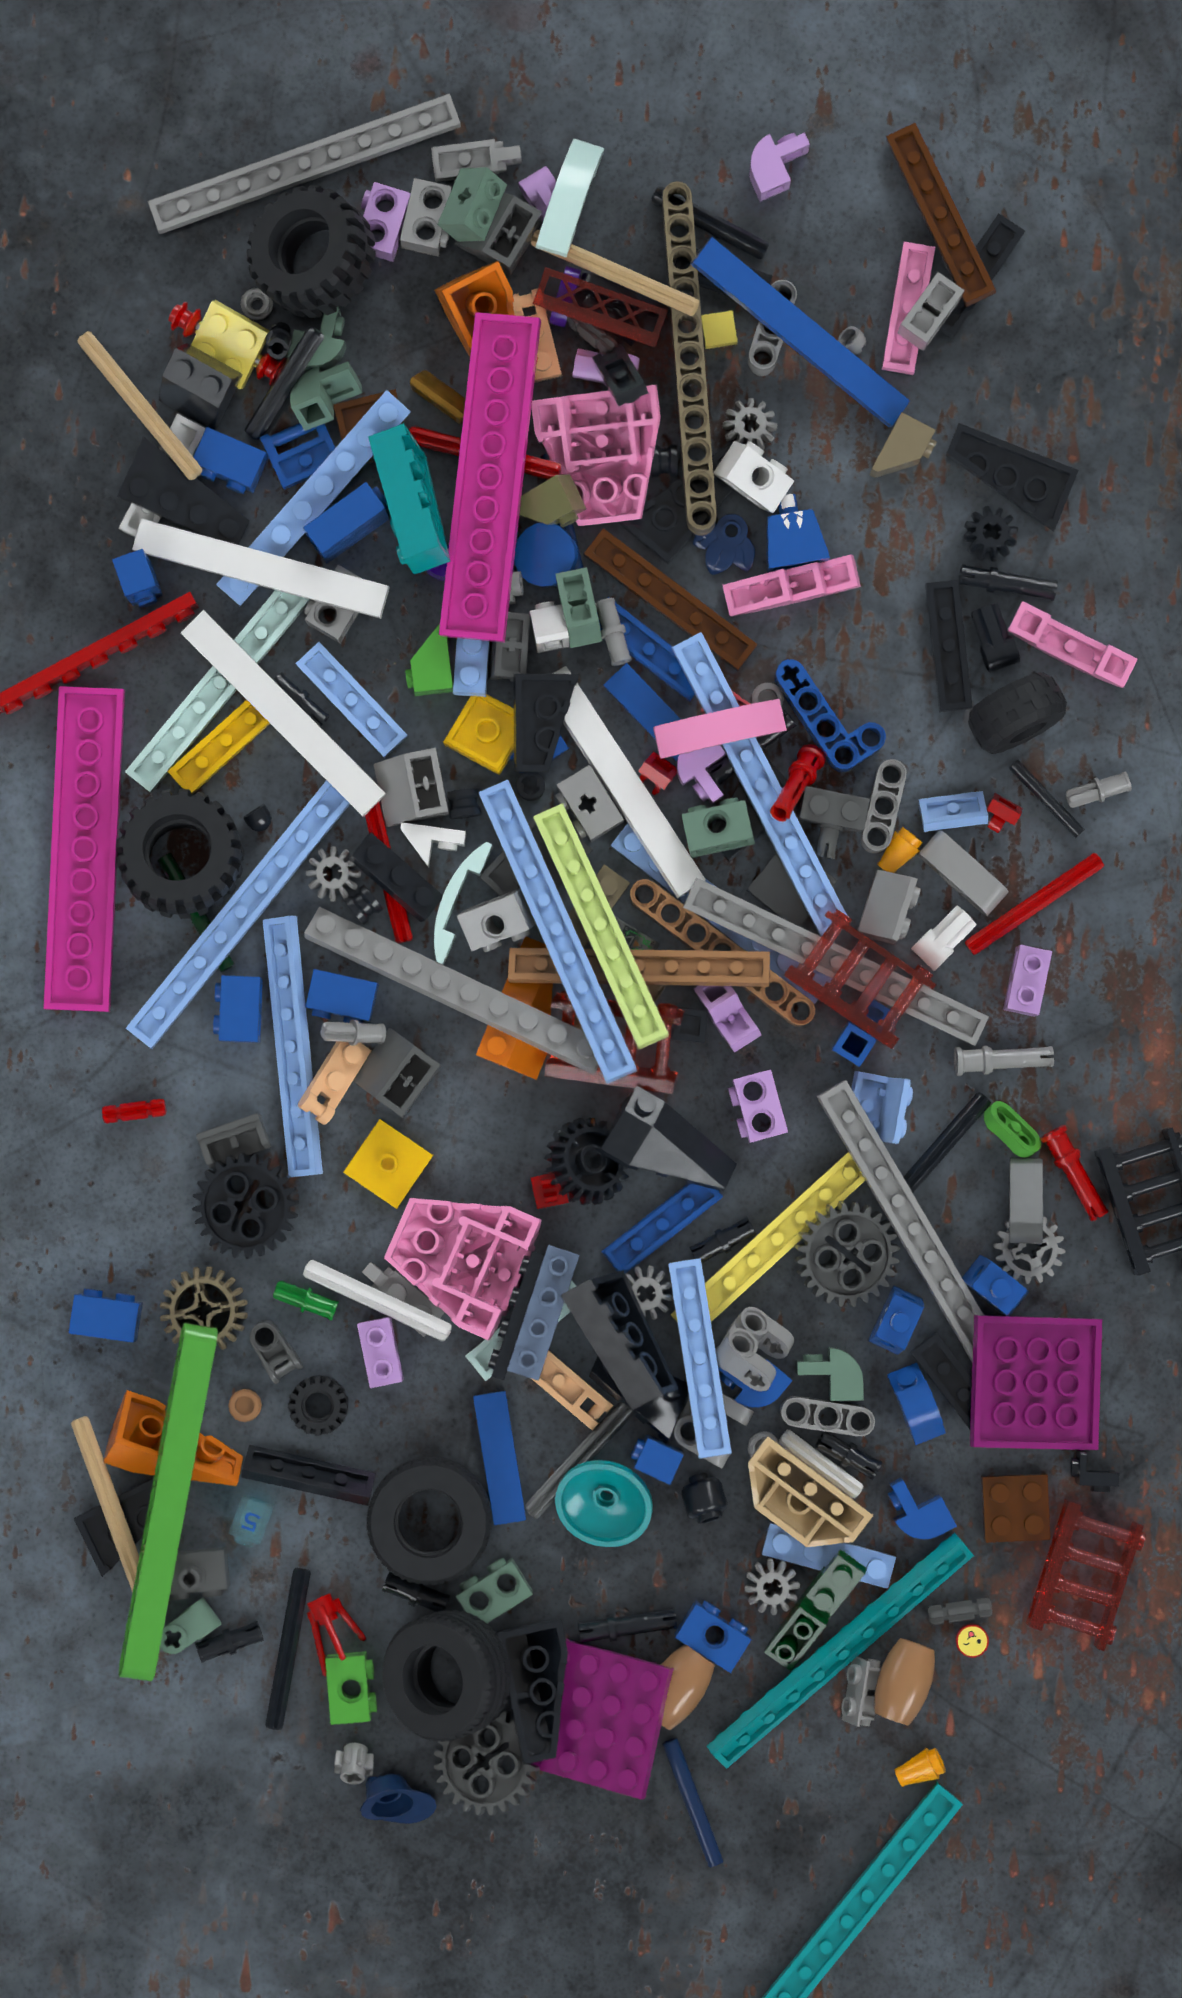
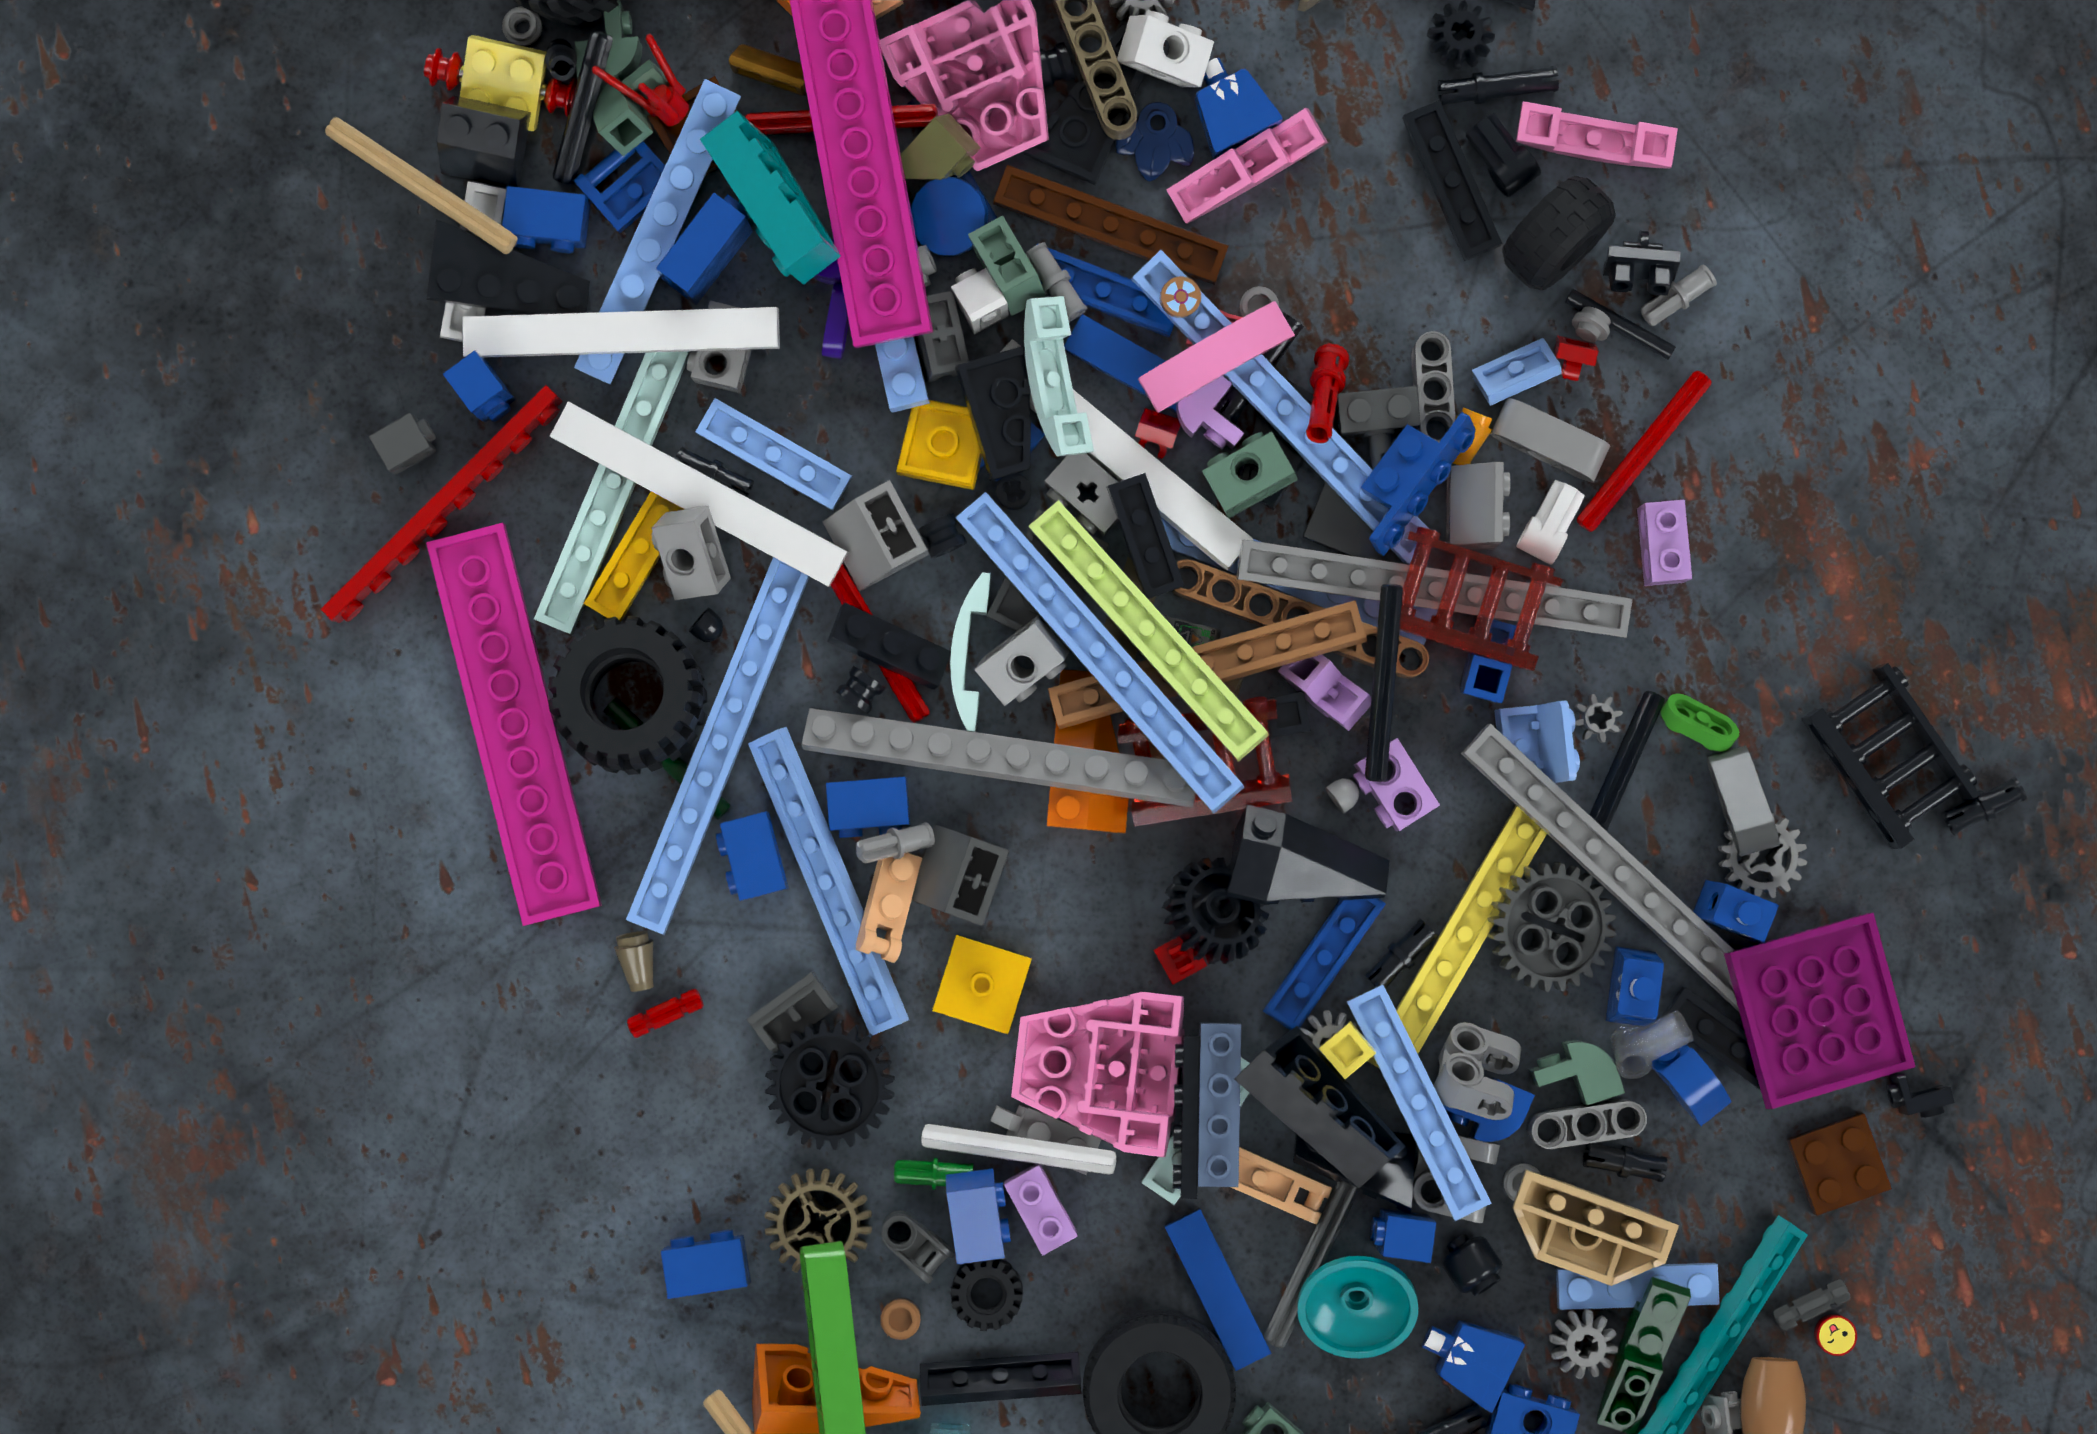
camera: 10 degrees left, 0 degrees up
light grey gear [306,846,361,902] -> none
white slope [400,822,466,868] -> none
bright green slope [405,624,453,696] -> none
blue beam [775,659,886,772] -> none
white axle [779,1429,864,1499] -> none
blue brick [888,1477,957,1539] -> none
light grey pin [954,1045,1054,1076] -> none
clear red fence [1026,1499,1146,1651] -> none
red pin [1040,1124,1109,1221] -> none
none -> dark grey brick [369,413,437,475]
none -> red plant [592,34,689,126]
none -> dark tan cone [614,931,654,992]
none -> light grey brick [652,506,731,600]
none -> dark purple beam [822,283,849,359]
none -> brick [946,1168,1011,1264]
none -> light aqua slope [1024,296,1094,457]
none -> black plate [1106,473,1184,599]
none -> medium nougat tile [1160,276,1201,318]
none -> light yellow plate [1319,1021,1376,1079]
none -> light grey hinge [1325,778,1359,814]
none -> blue bracket [1361,412,1476,556]
none -> black axle [1365,584,1403,782]
none -> blue torso [1422,1320,1525,1413]
none -> light grey plate [1572,307,1611,342]
none -> light grey gear [1574,694,1623,743]
none -> black hips [1603,231,1681,296]
none -> clear piece [1611,1010,1693,1079]

